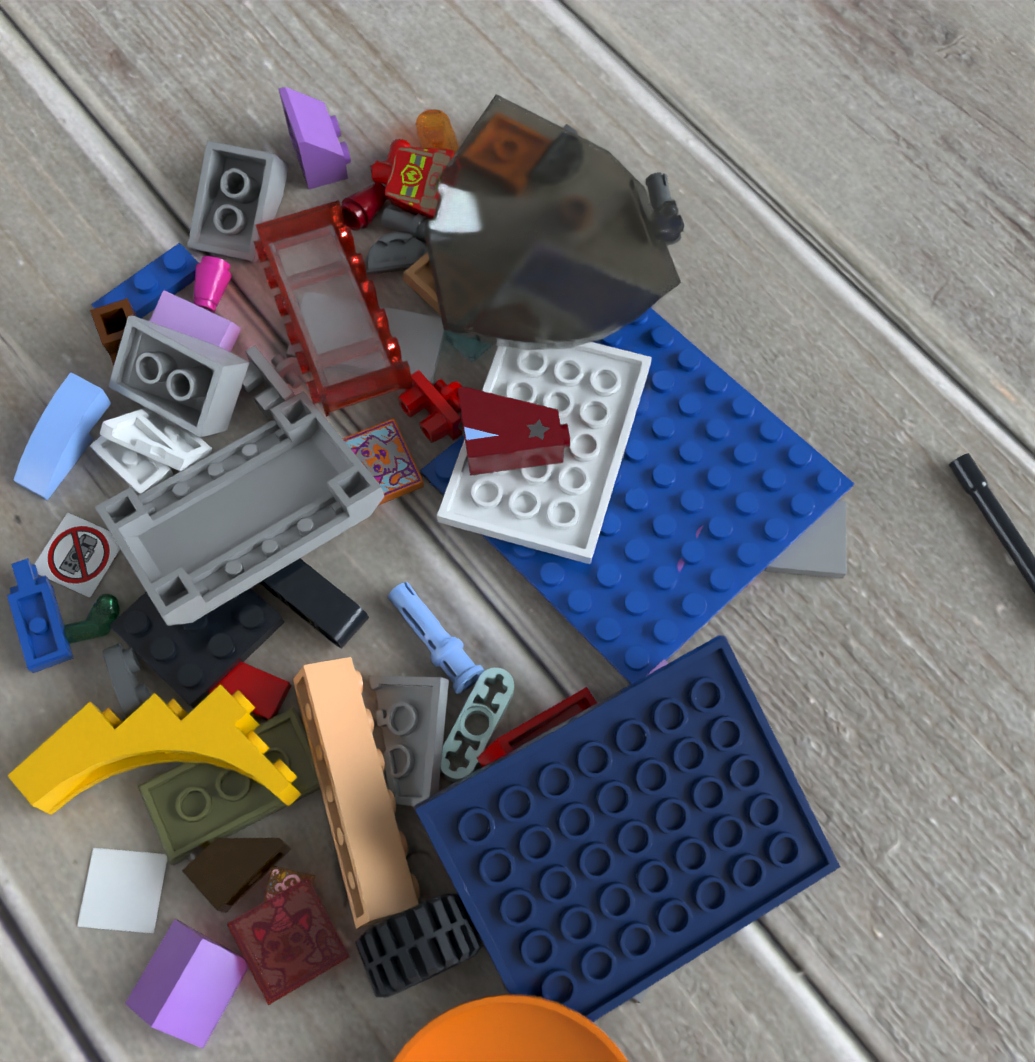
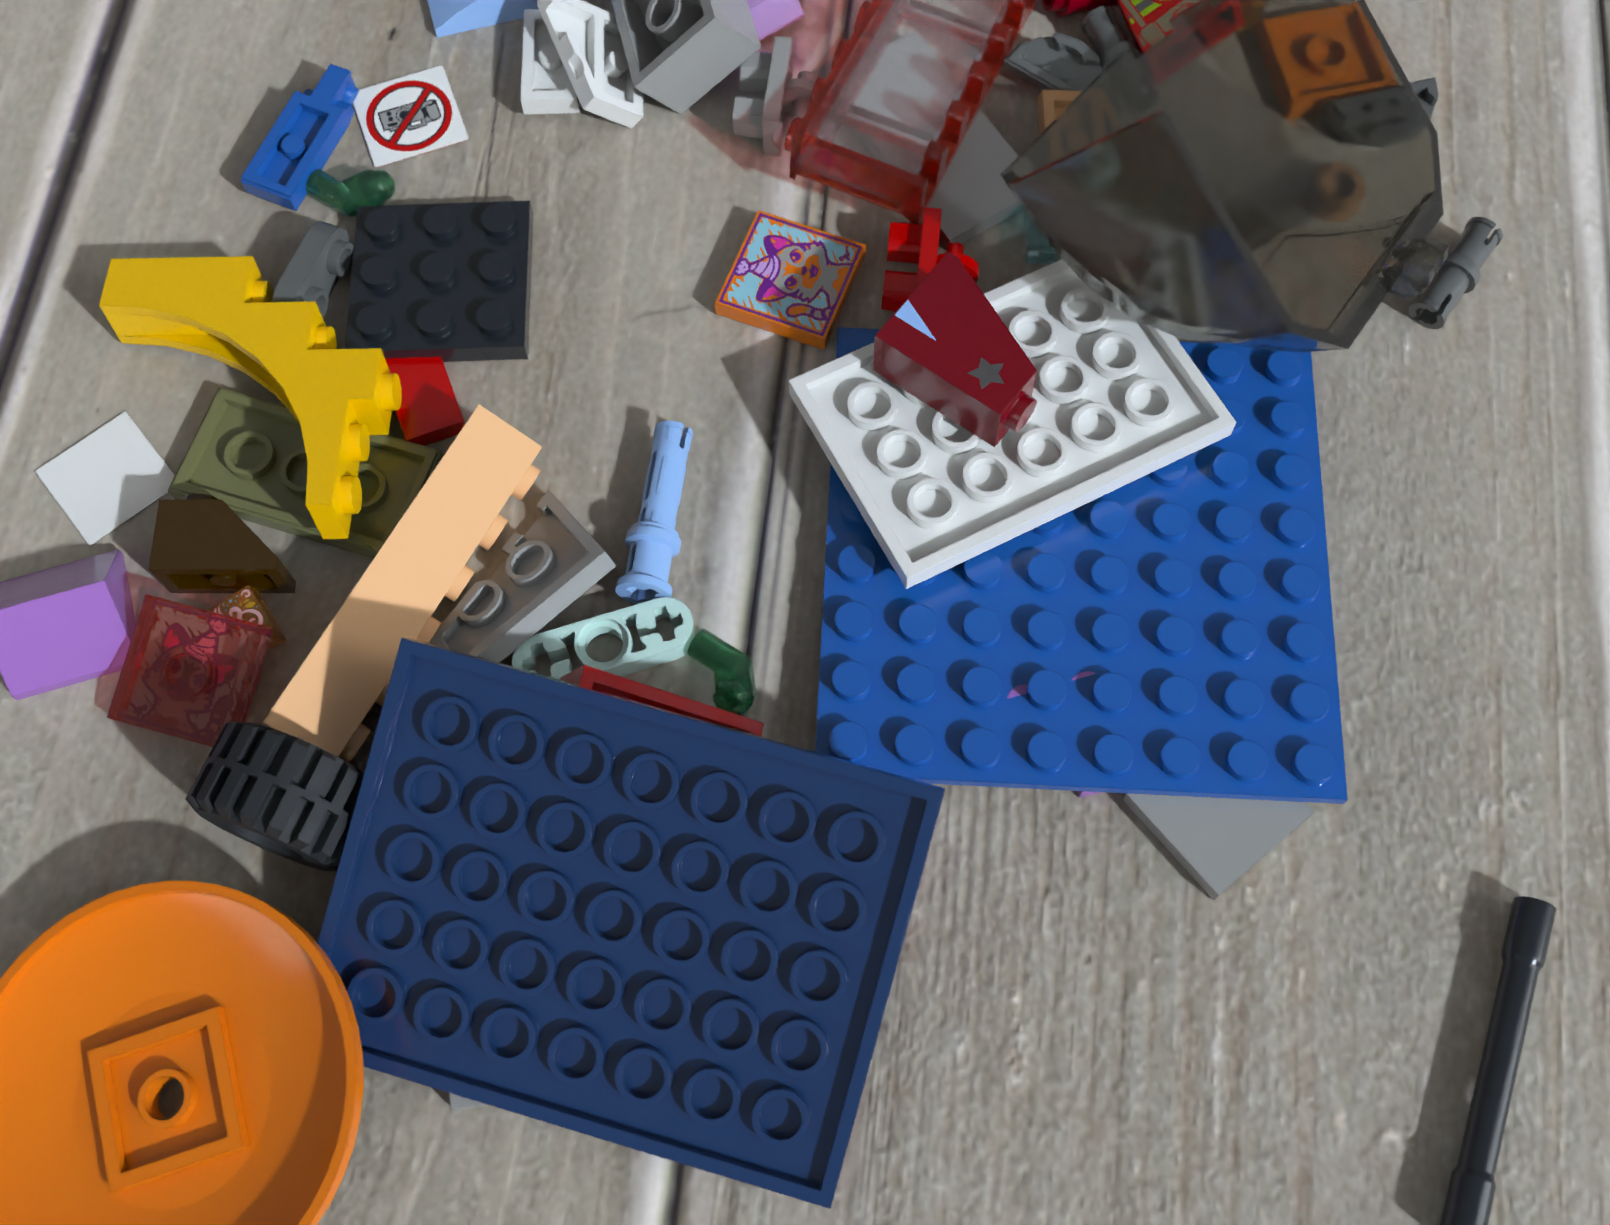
camera: 50 degrees right, 0 degrees up
light grey slope [95,391,384,625] -> none
black beam [260,558,369,649] -> none
none -> clear green arm [687,628,757,715]

